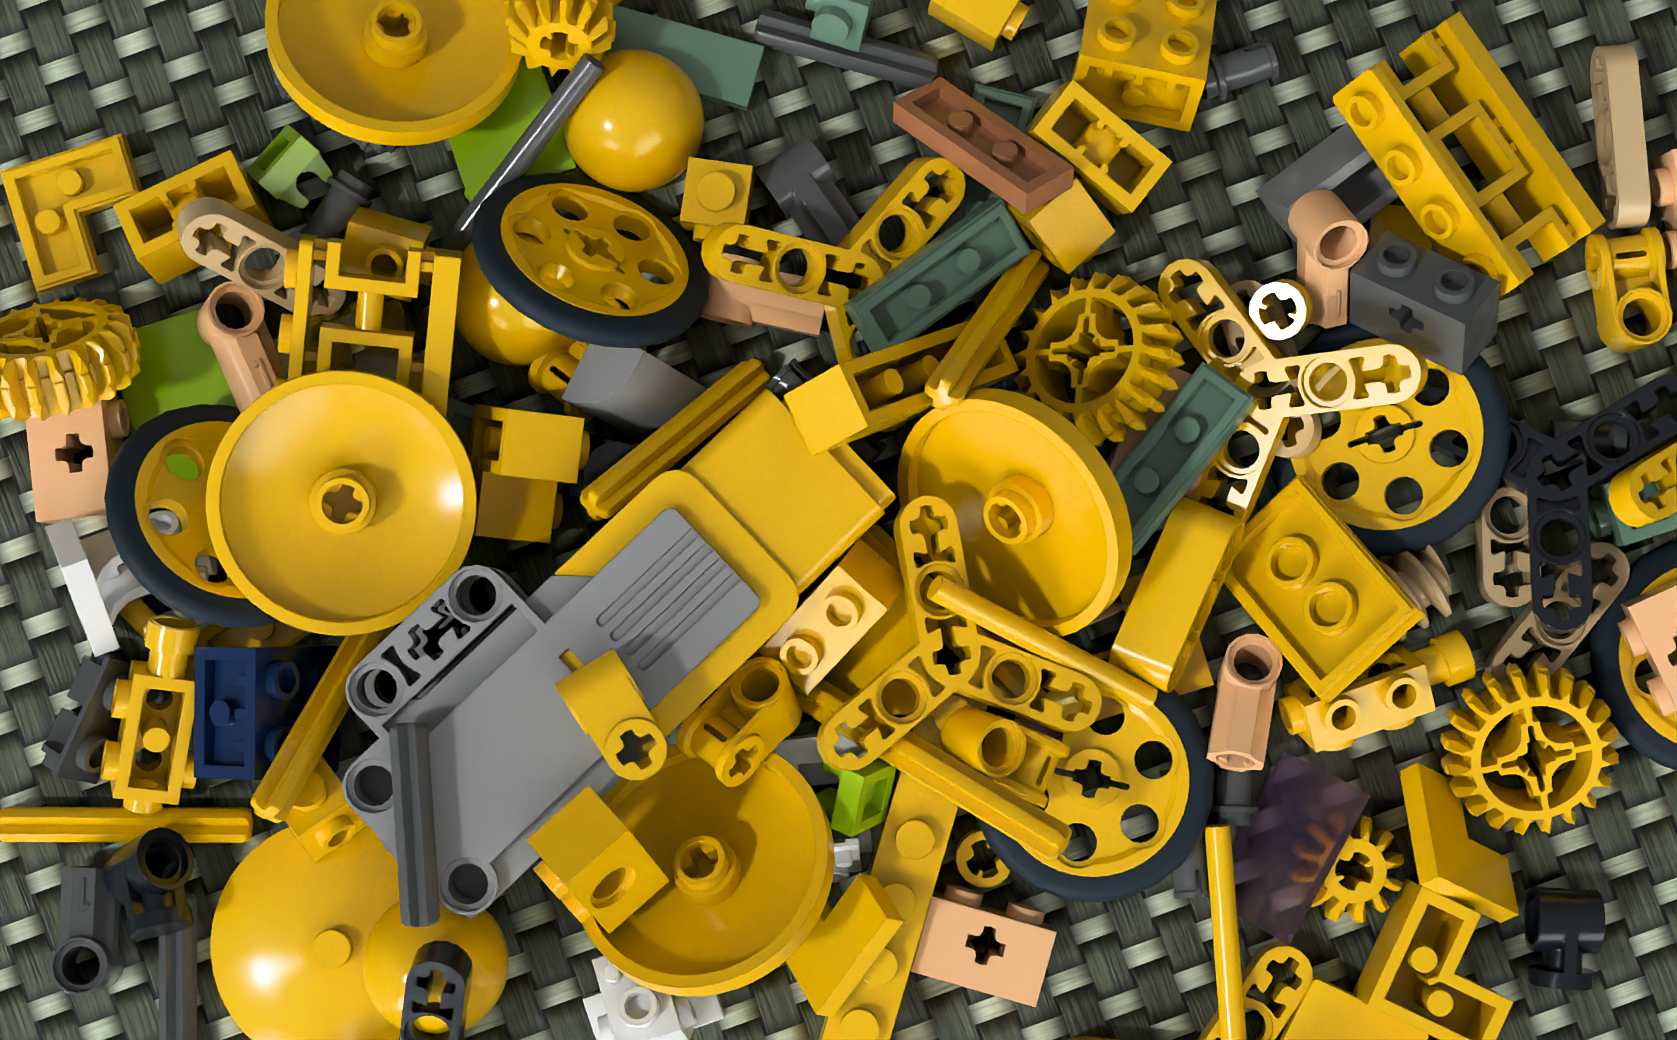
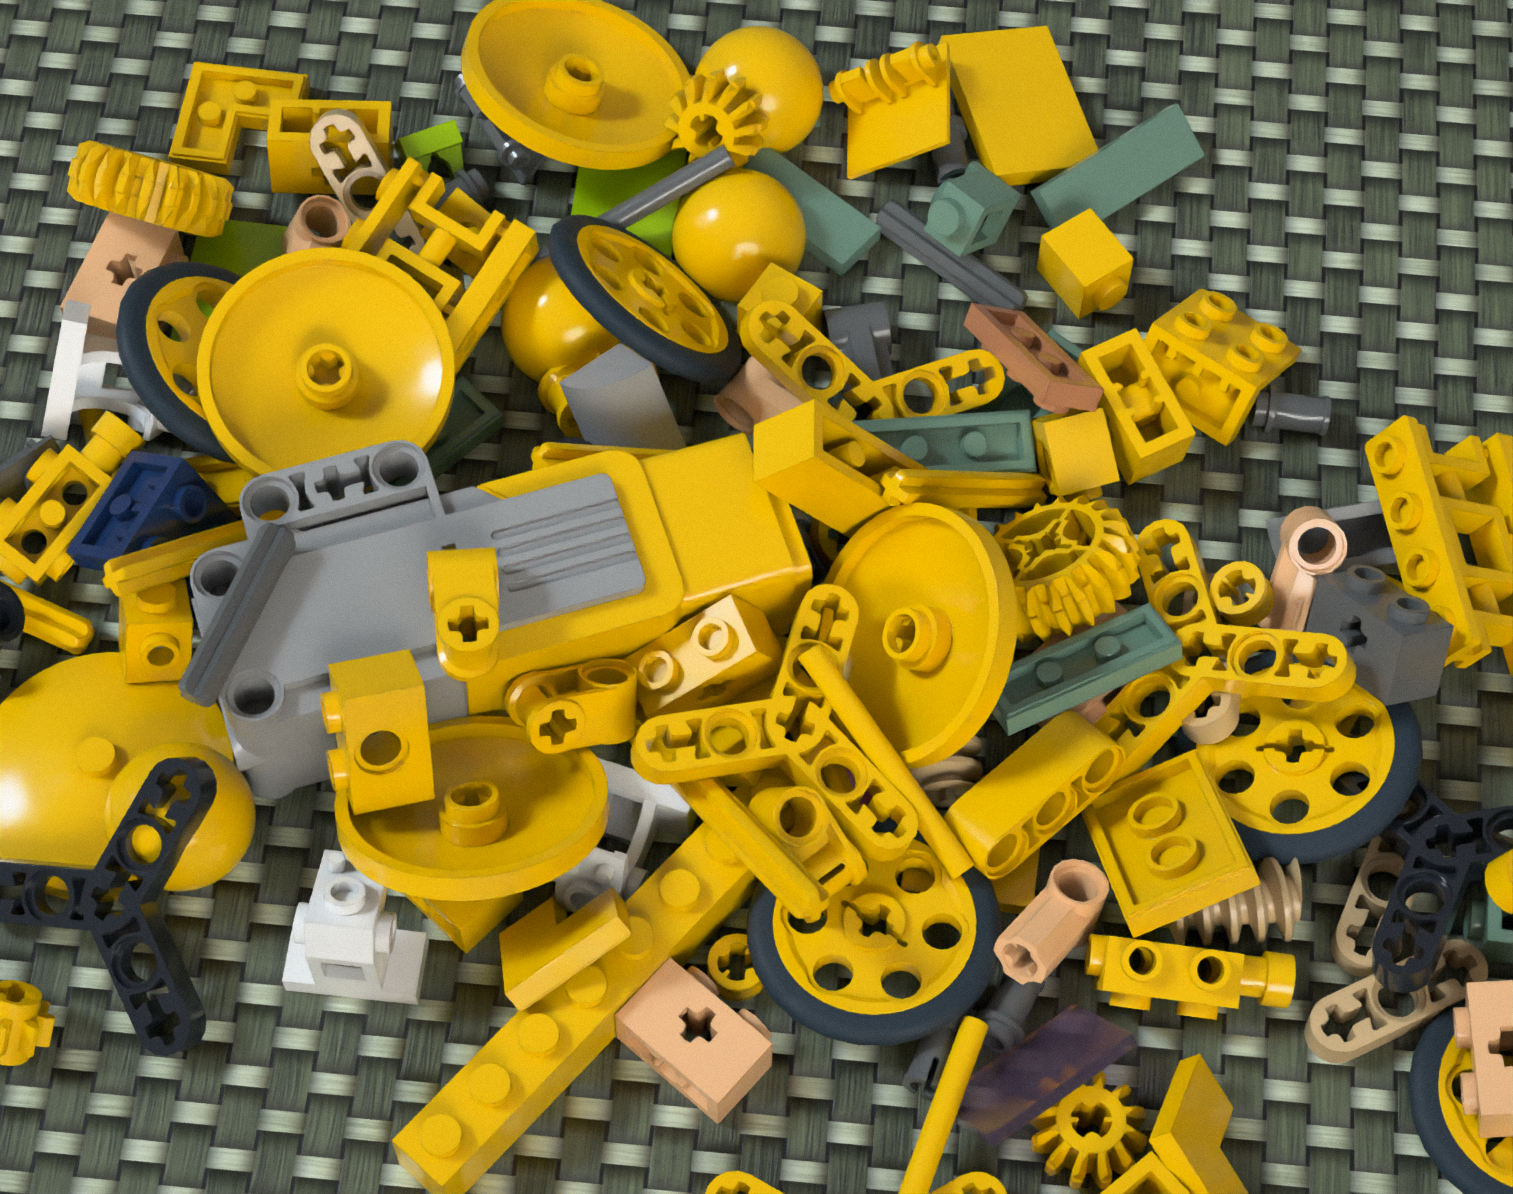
camera: 25 degrees right, 25 degrees down
yellow brick [468,404,590,543] -> none
lime tile [816,754,896,837] -> none
yellow gear [1440,661,1619,836] -> none

